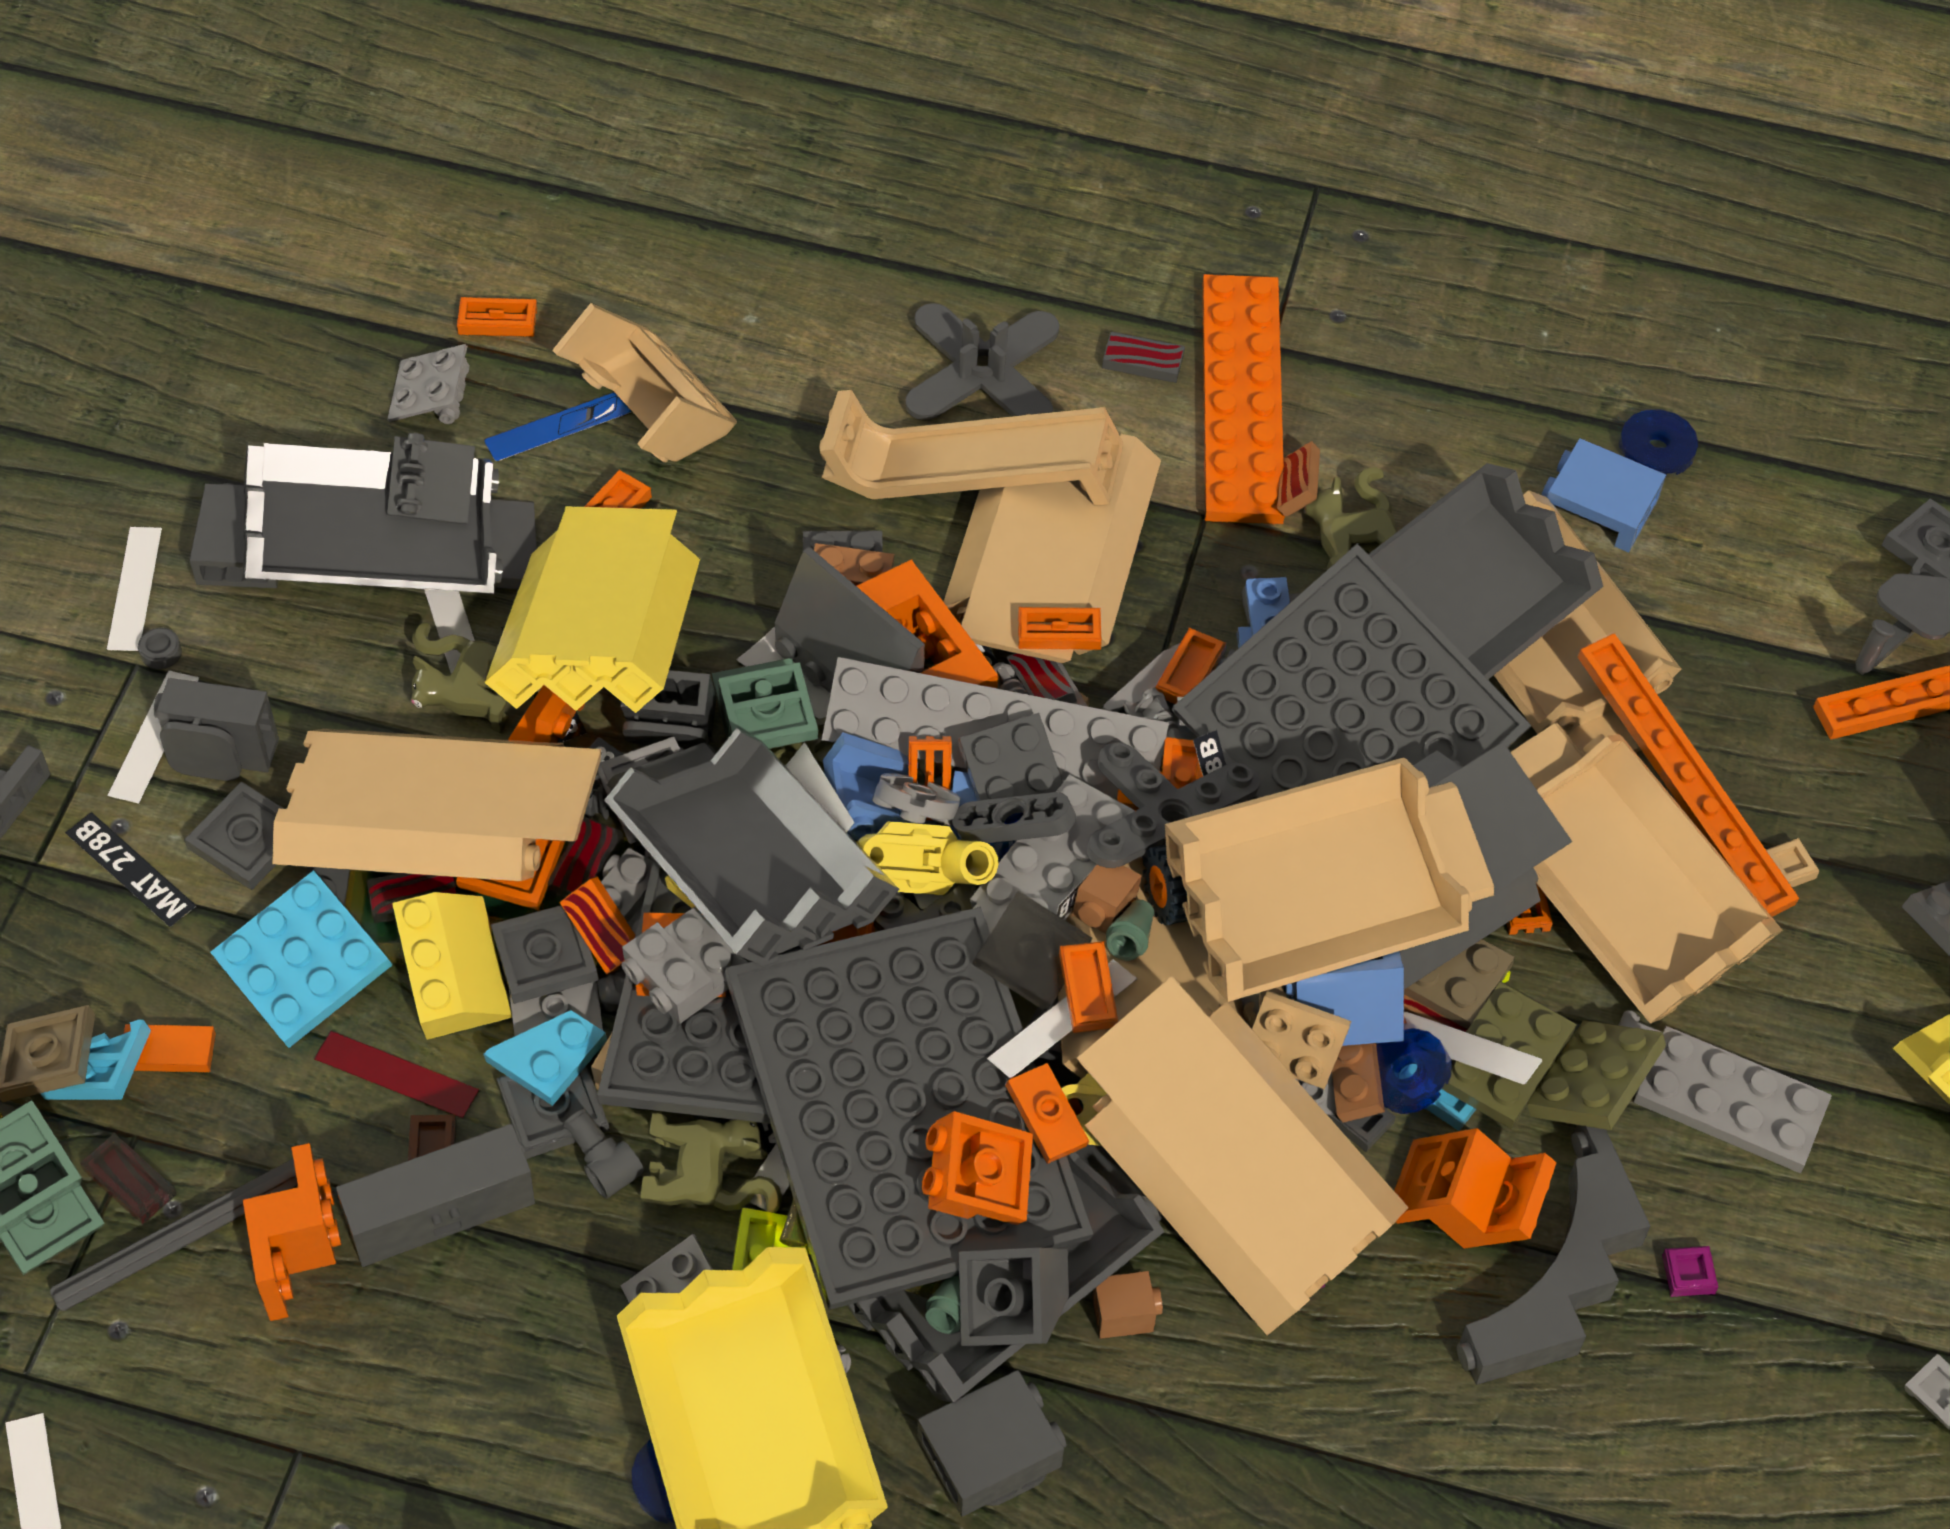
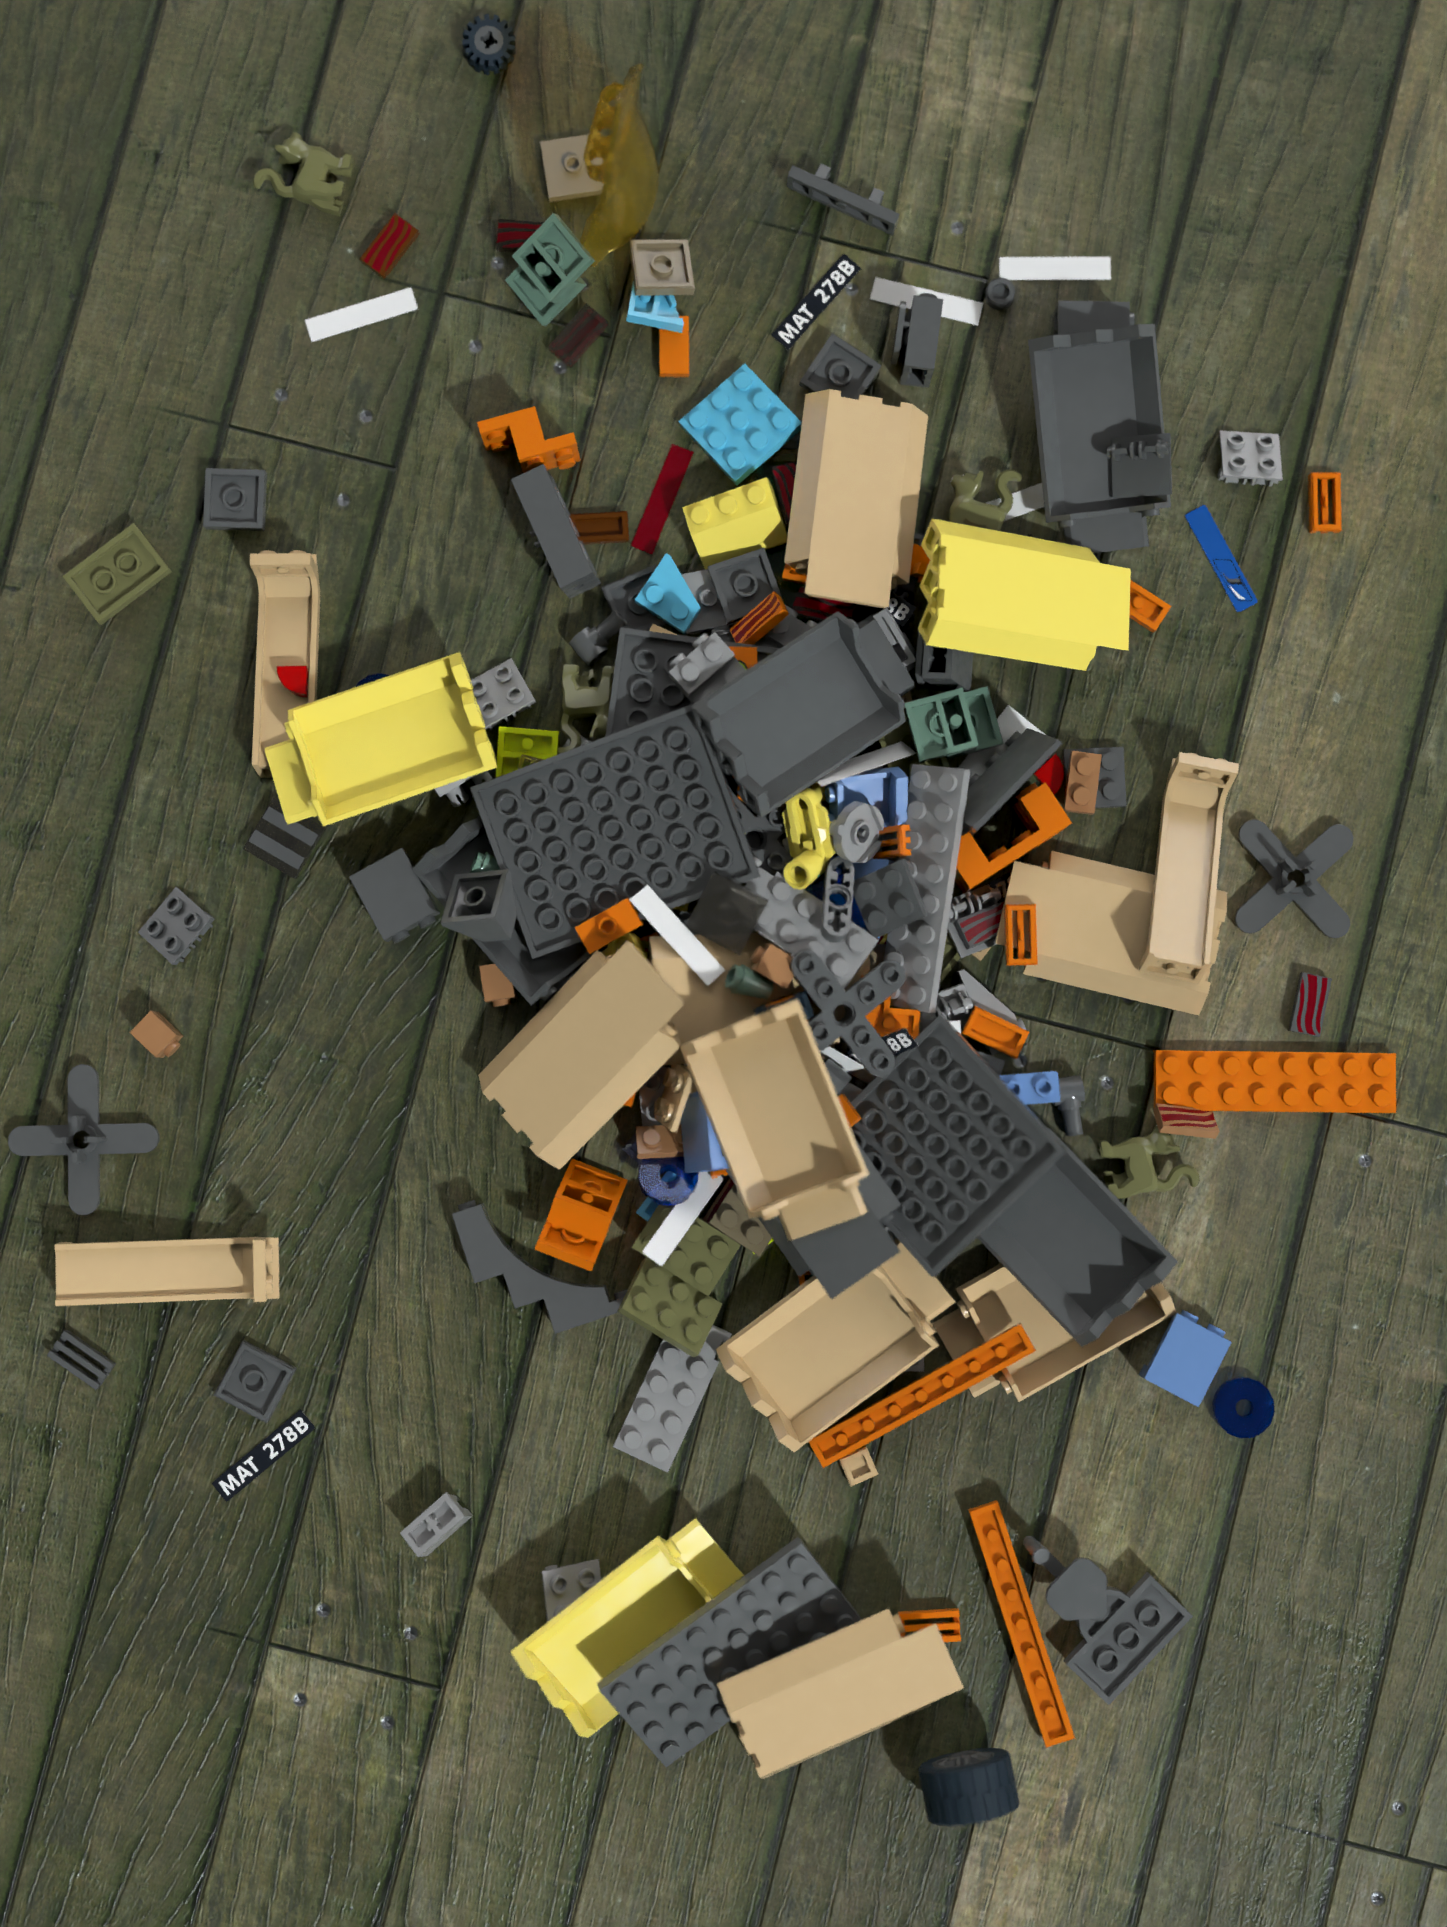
camera: 90 degrees right, 30 degrees up
dark grey axle [50,1159,298,1311] -> none
tan windscreen [552,303,737,463] -> none
orange plate [922,1111,1033,1225] -> none
orange tile [1059,941,1118,1033] -> none
magenta tile [1662,1246,1718,1297] -> none

